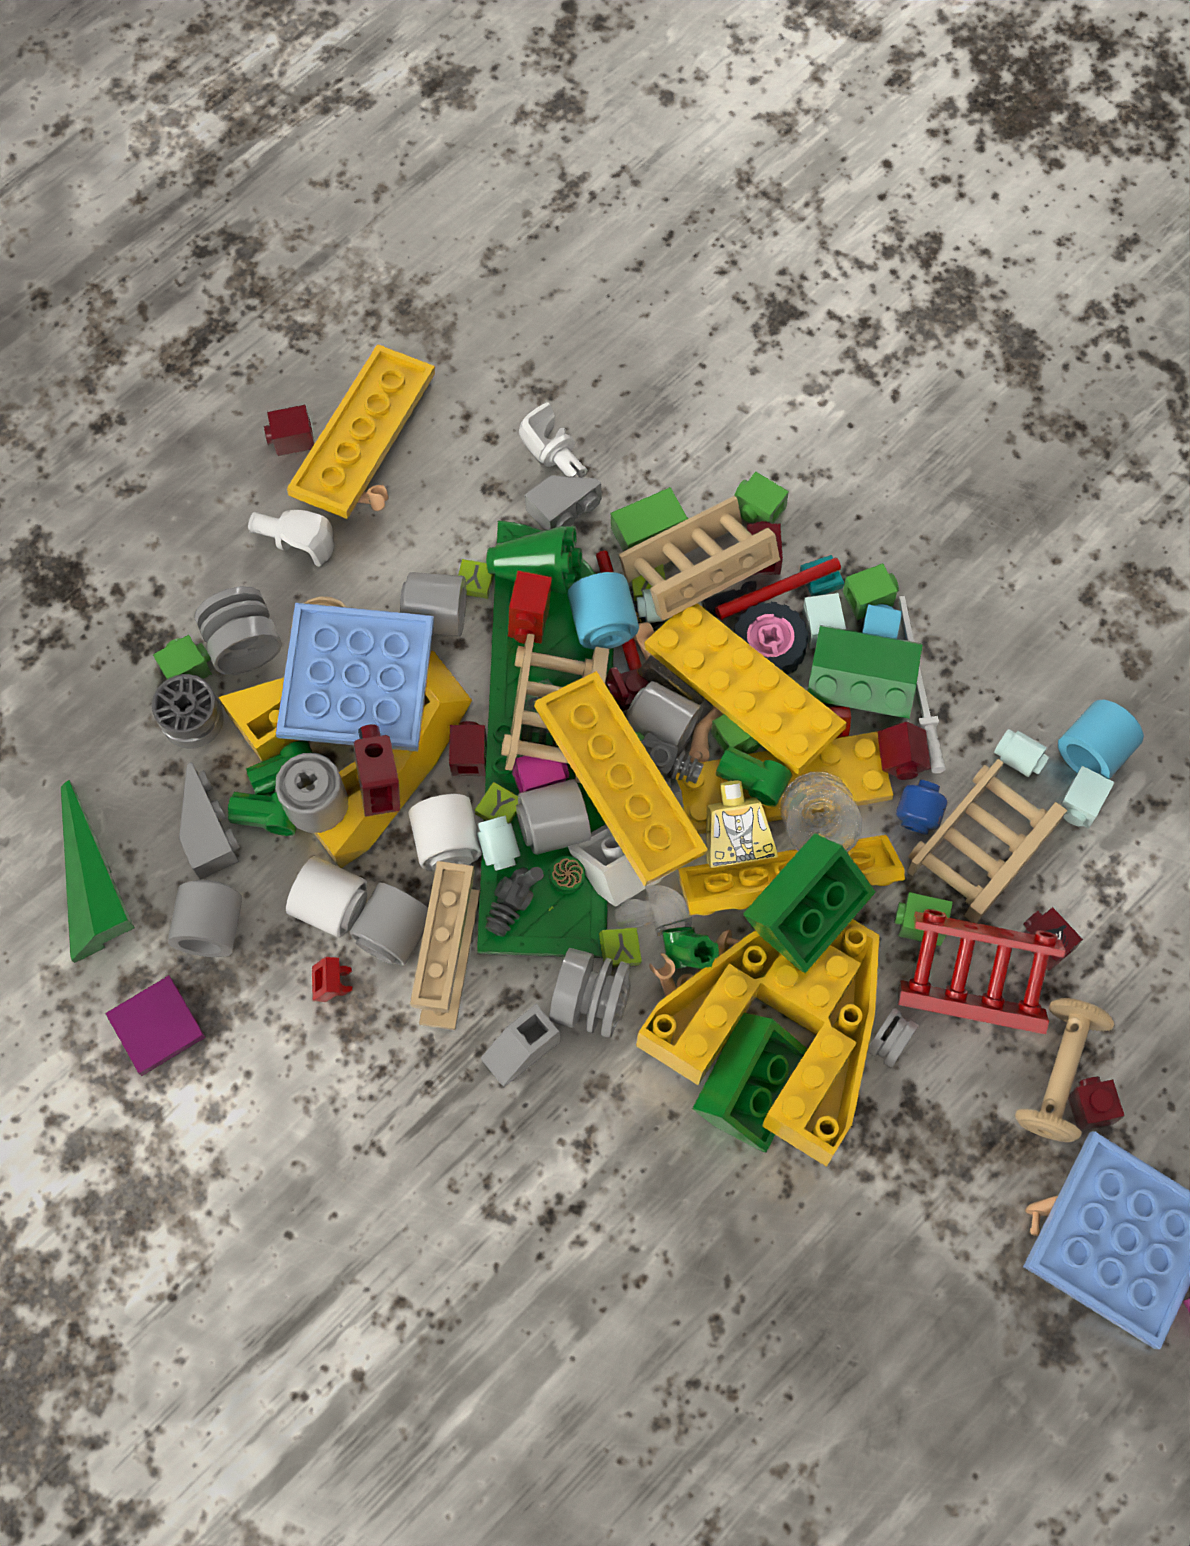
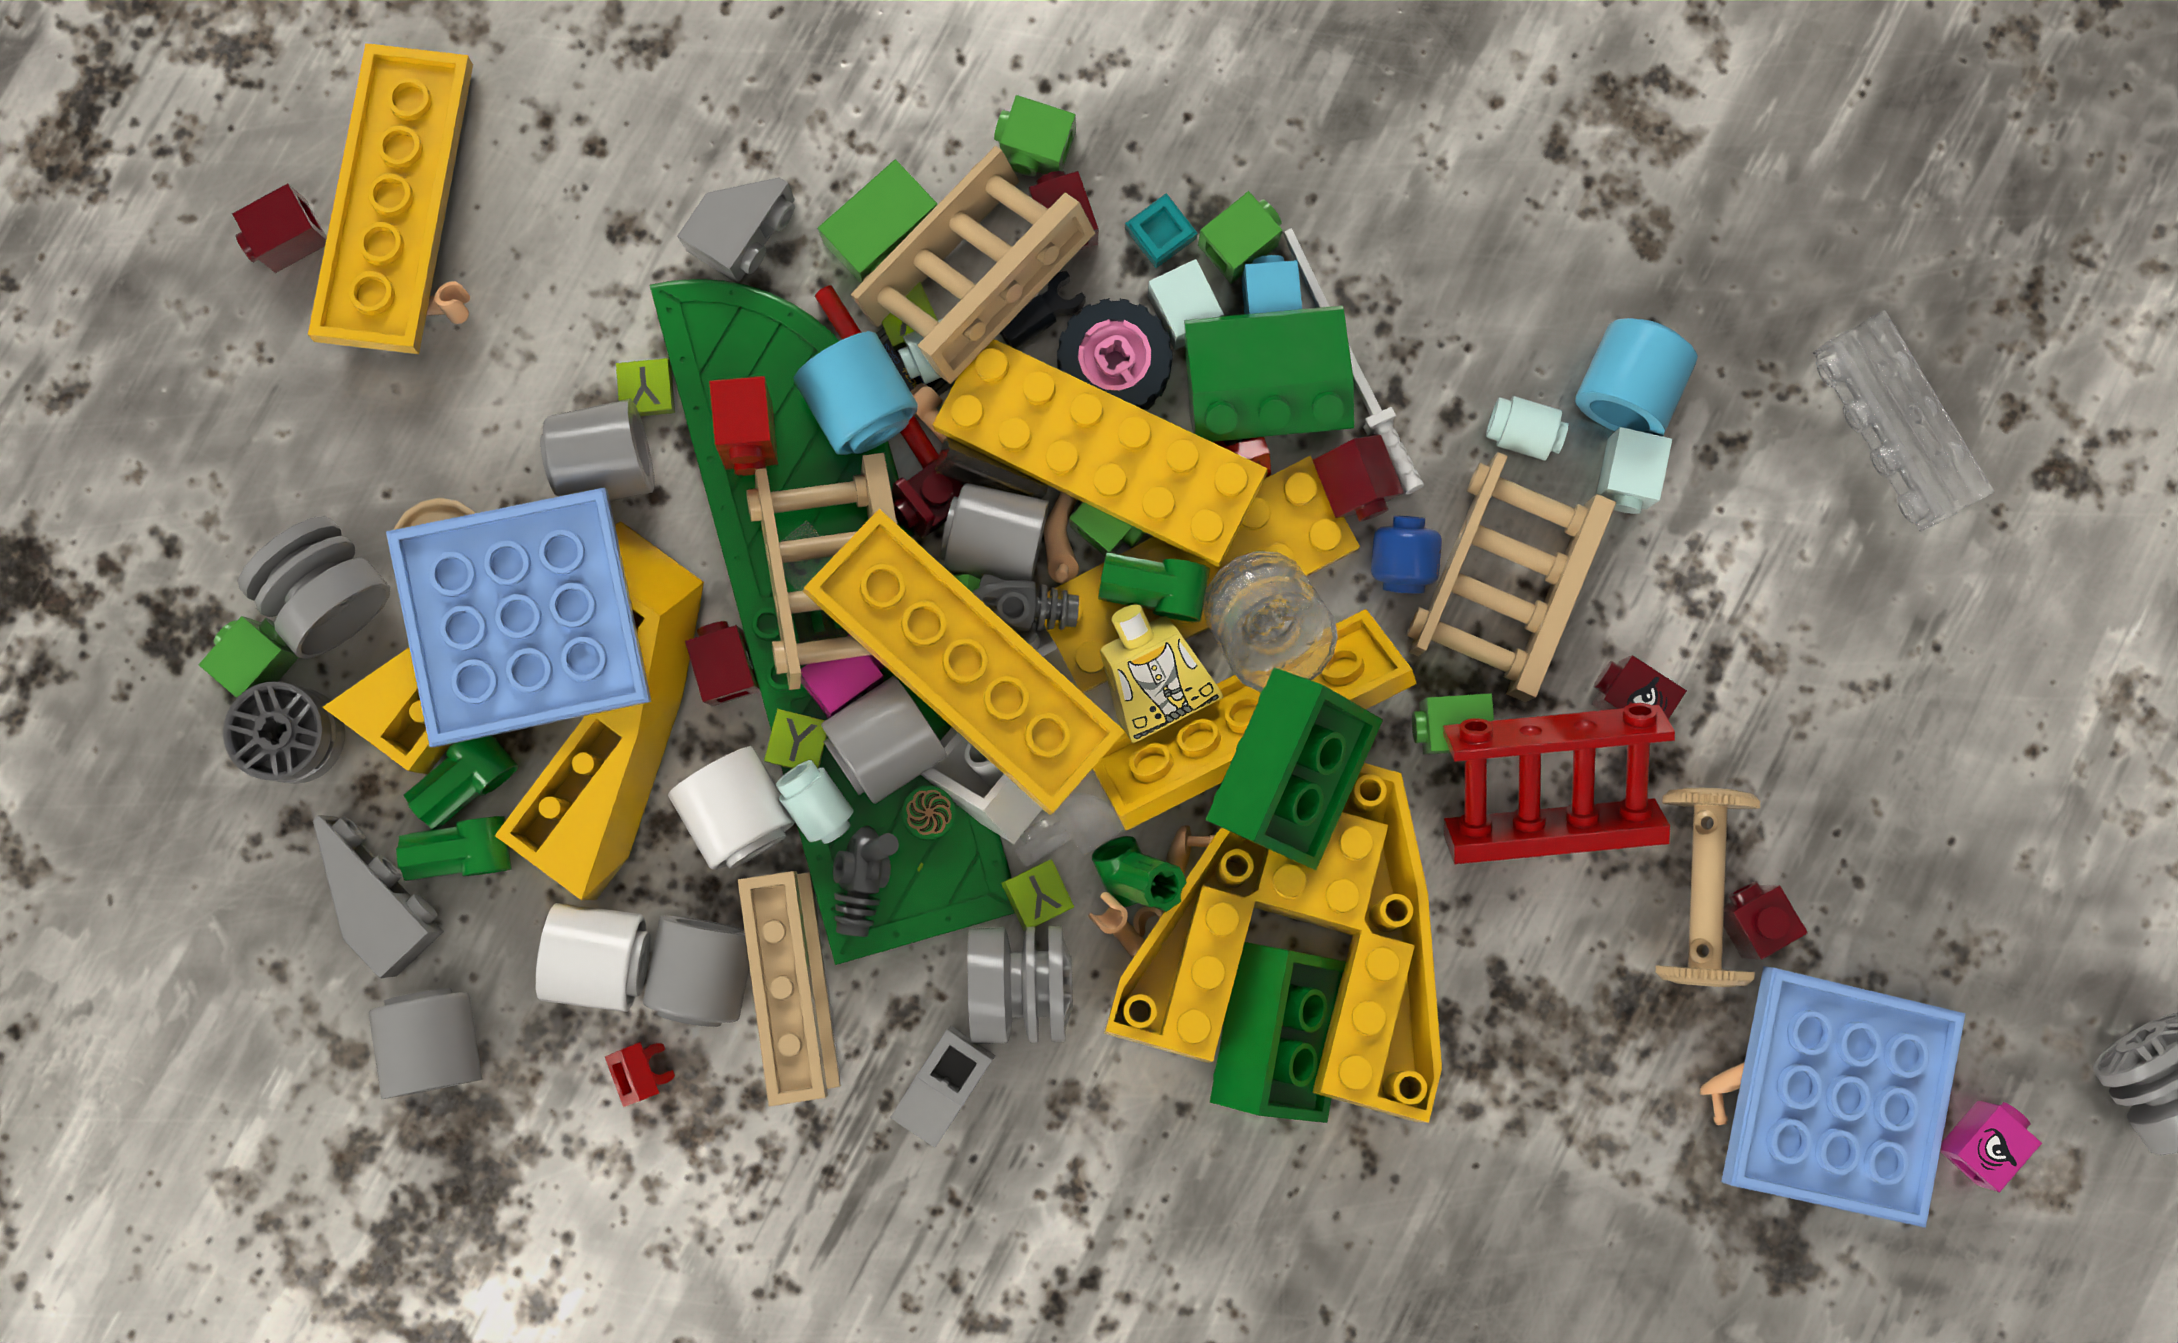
camera: 20 degrees left, 15 degrees up
green wedge [61,780,135,963] -> none
magenta tile [105,975,206,1076] -> none
white piece [248,510,334,566] -> none
light grey piece [275,753,348,833] -> none
dark red torso [353,724,400,817] -> none
green cone [486,526,583,594] -> none
white piece [519,402,587,478] -> none
red bar [715,557,841,620] -> none
light grey wheel [867,1008,919,1068] -> none

